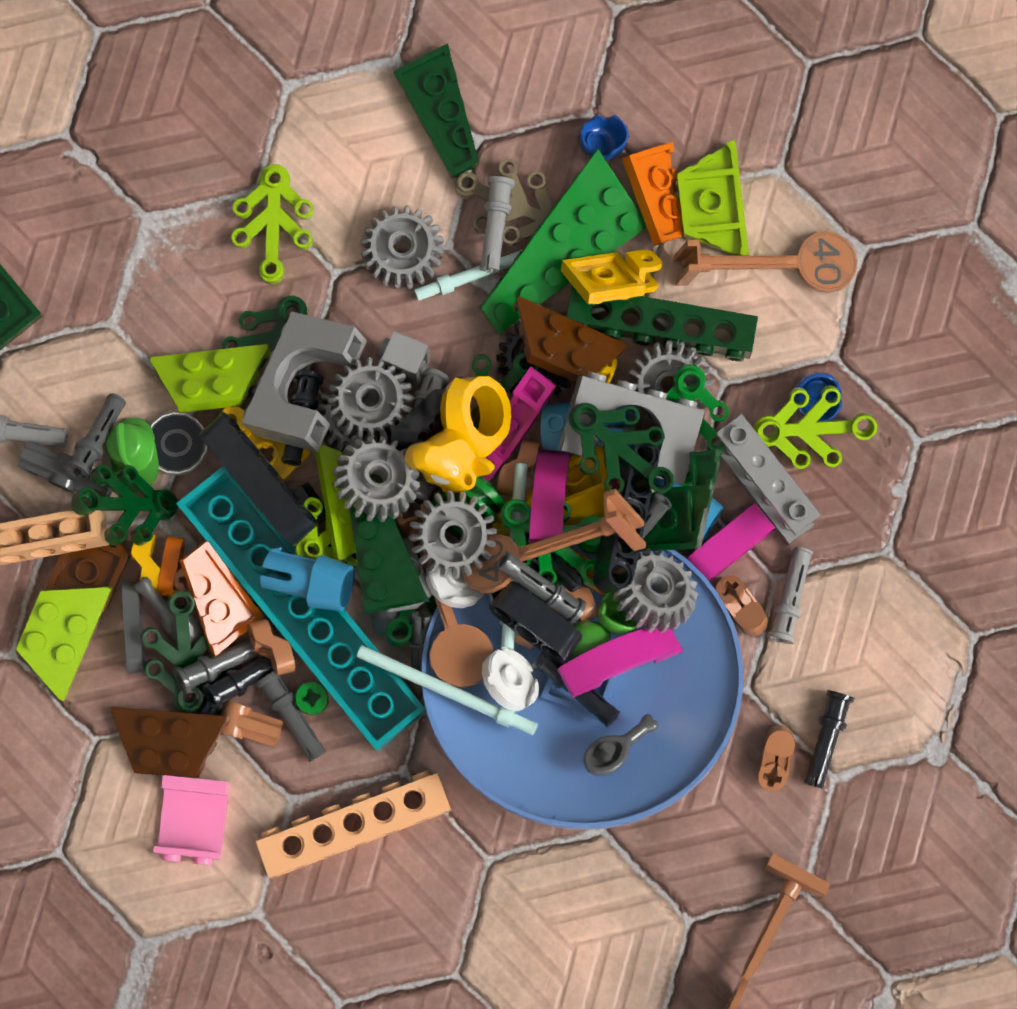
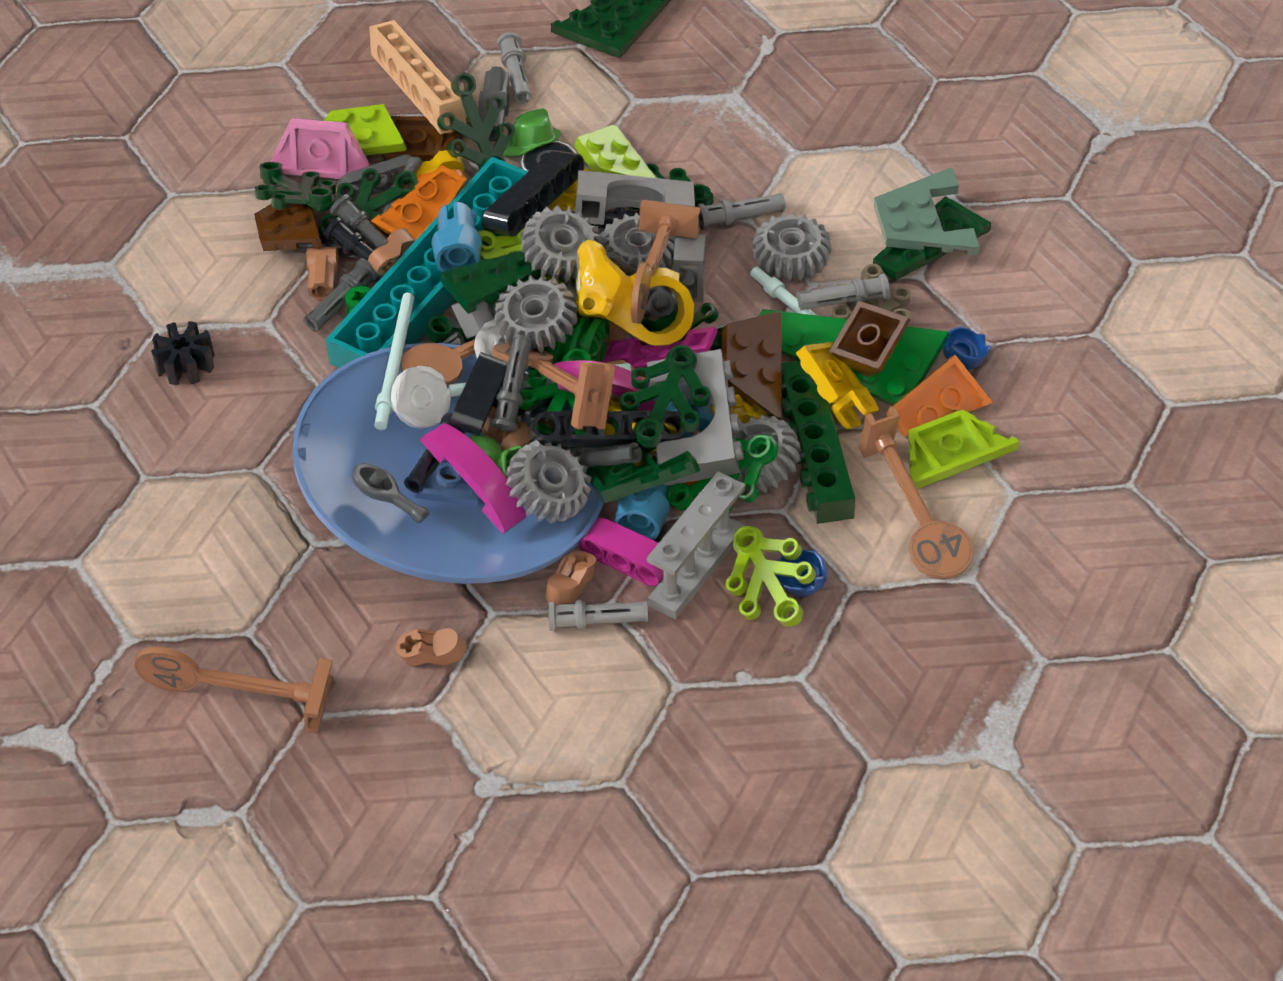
camera: 70 degrees right, 30 degrees down
dark grey pin [63,393,126,481] -> none
bright pink panel [153,775,230,865] -> none
lime plant [231,164,314,285] -> none
light nougat brick [256,770,451,879] -> none
black pin [804,690,855,789] -> none
none -> black gear [151,321,215,385]
none -> dark green plant [255,162,336,211]
none -> bright pink wing [270,118,371,179]
none -> nougat piece [631,200,701,324]
none -> light grey pin [697,193,786,229]
none -> reddish brown slope [829,301,911,378]
none -> sand green wing [874,168,980,255]

